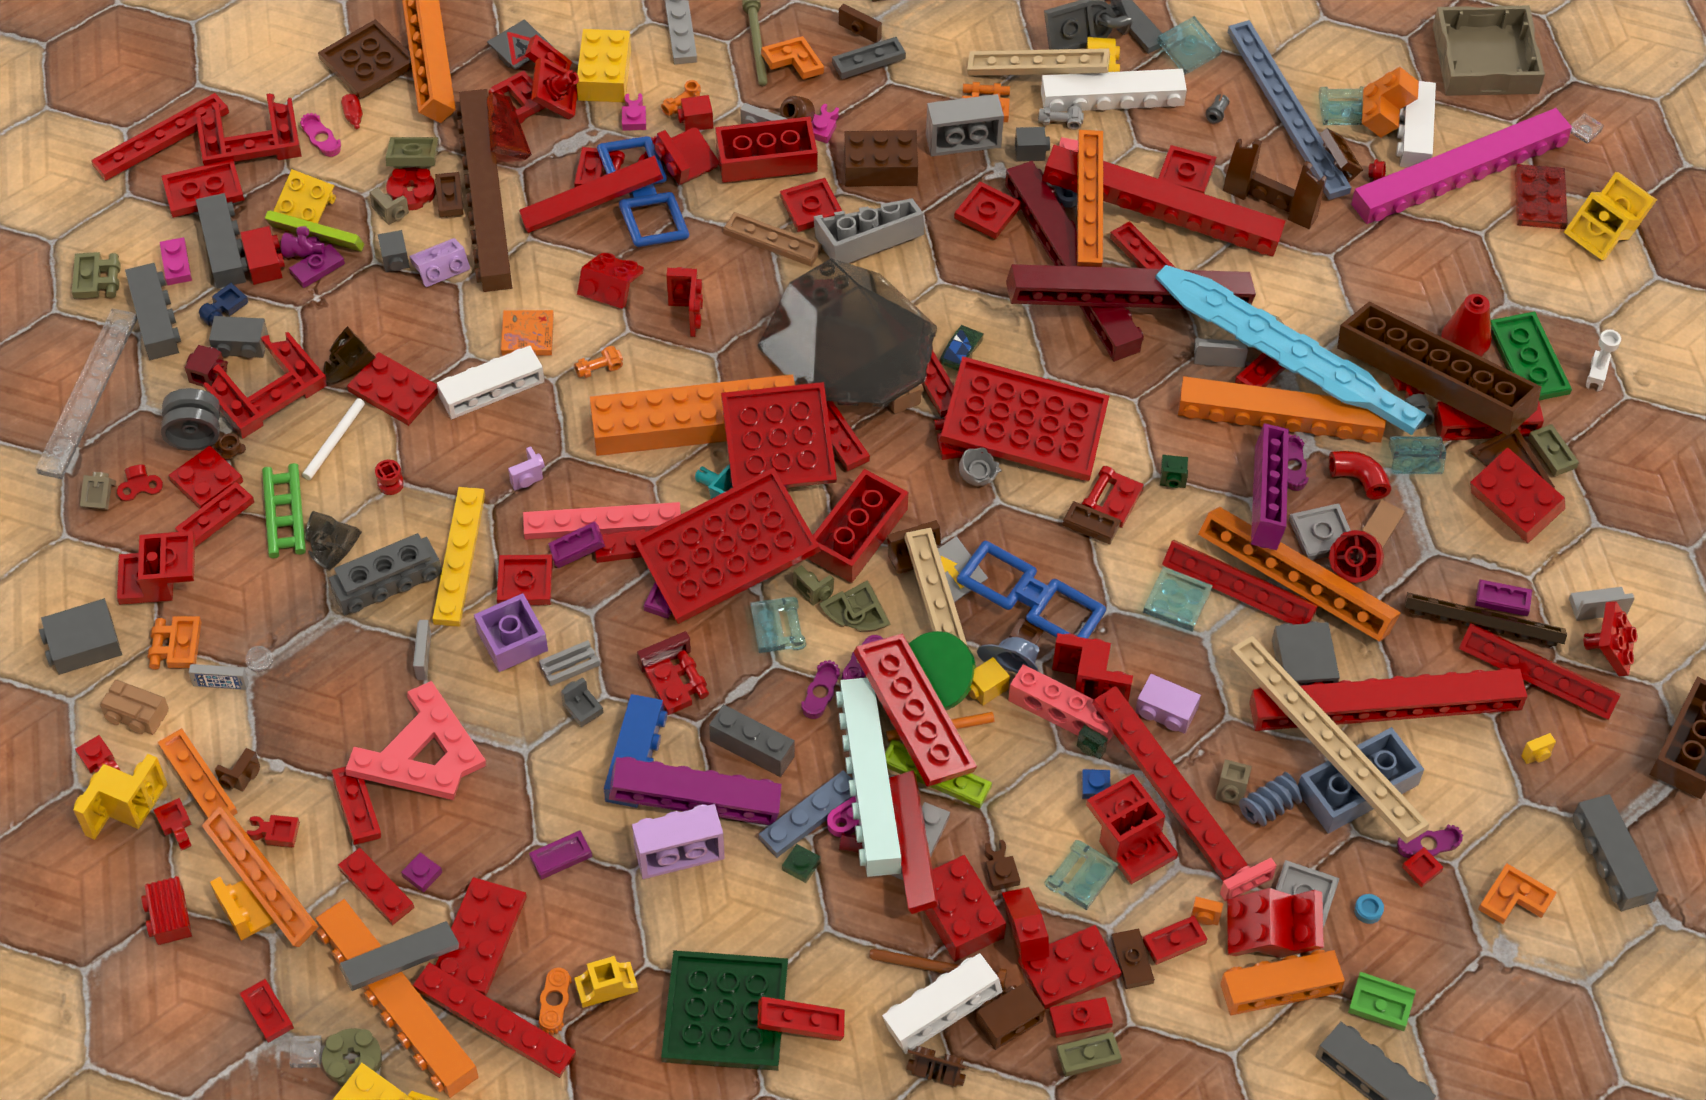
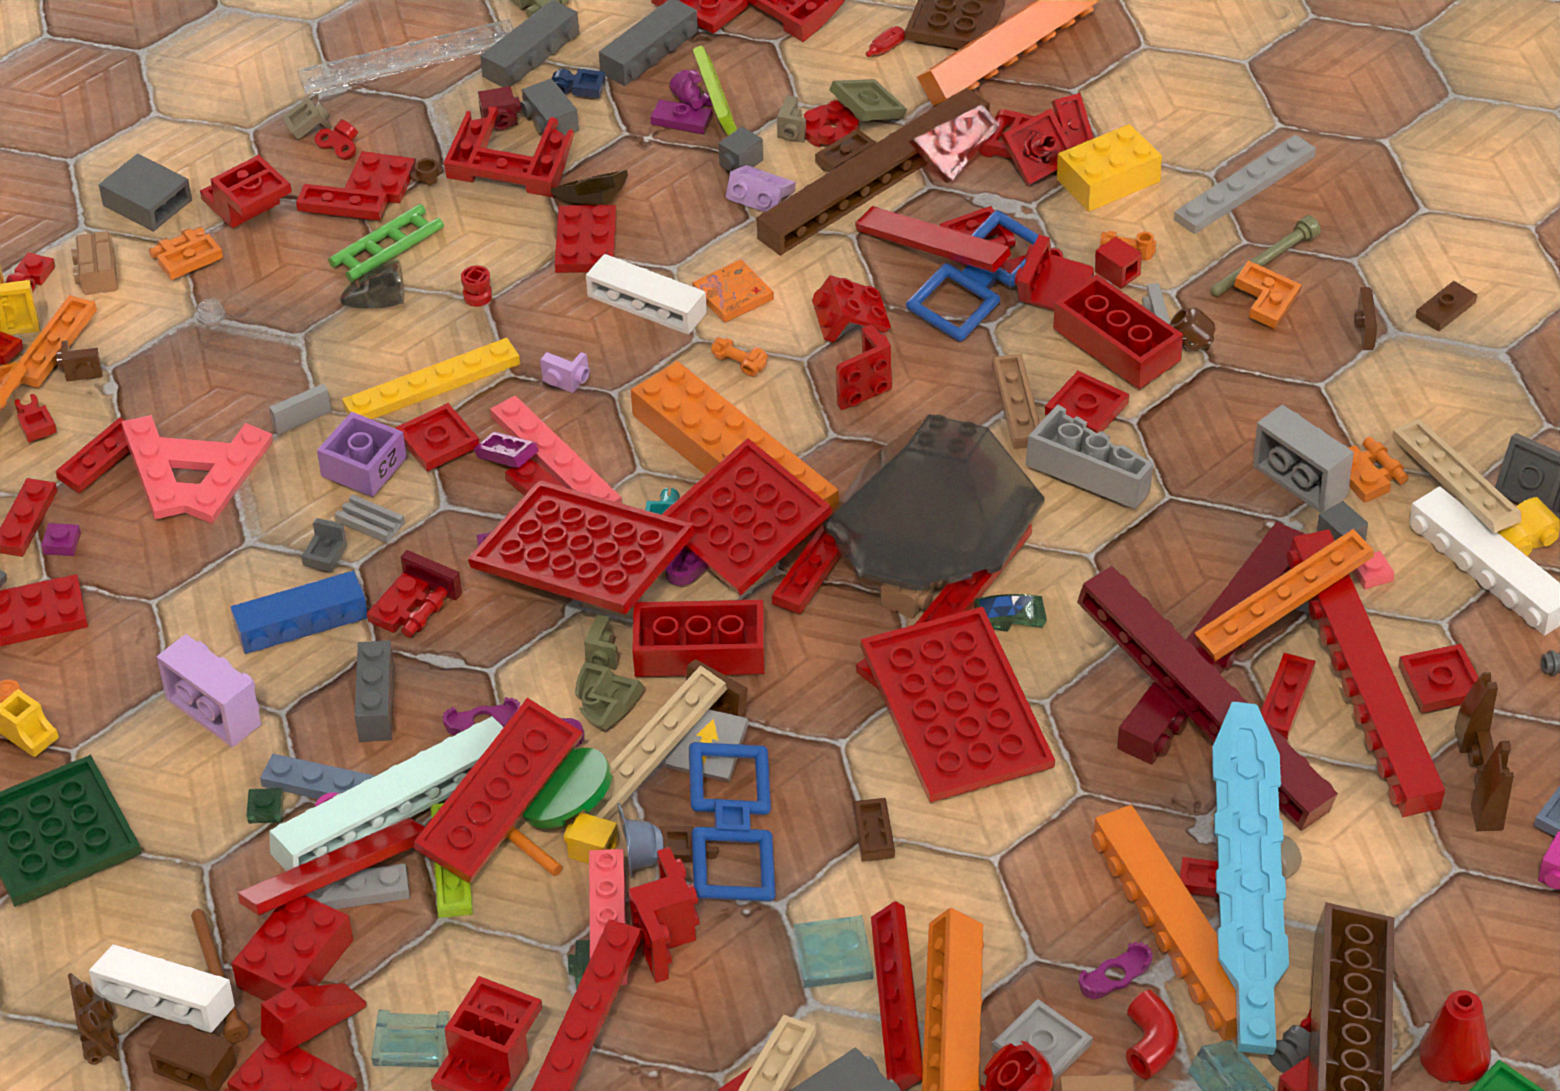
camera: 60 degrees right, 10 degrees down
dark pink plate [160,237,192,286] -> none
dark grey wheel [161,388,220,451] -> none
tile [188,664,249,690] -> none
red brick [240,226,285,285] -> none
yellow hinge [274,169,336,224] -> none
dark pink piece [300,113,341,157] -> none
white bar [302,398,365,480] -> none
dark grey brick [328,533,442,616] -> none
dark grey piece [487,19,553,70] -> none
magenta tile [529,830,593,880] -> none
magenta brick [609,757,782,825] -> none
dark pink plate [622,93,646,131] -> none
clear light blue plate [750,597,807,653] -> none
red plate [757,997,845,1041] -> none
dark pink plate [812,104,839,143] -> none
dark grey plate [832,37,906,79] -> none
reddish brown brick [844,130,918,187] -> none
red plate [954,181,1021,239] -> none
light grey hair [959,448,1002,486] -> none
reddish brown plate [984,840,1021,891] -> none
light grey bar [1038,106,1084,130] -> none
red plate [1082,466,1144,528] -> none
blue plate [1082,769,1111,799] -> none
lavender brick [1135,674,1201,734] -> none
dark green bracket [1160,455,1188,488] -> none
light grey panel [1194,338,1248,367] -> none
magenta brick [1251,423,1289,550] -> none

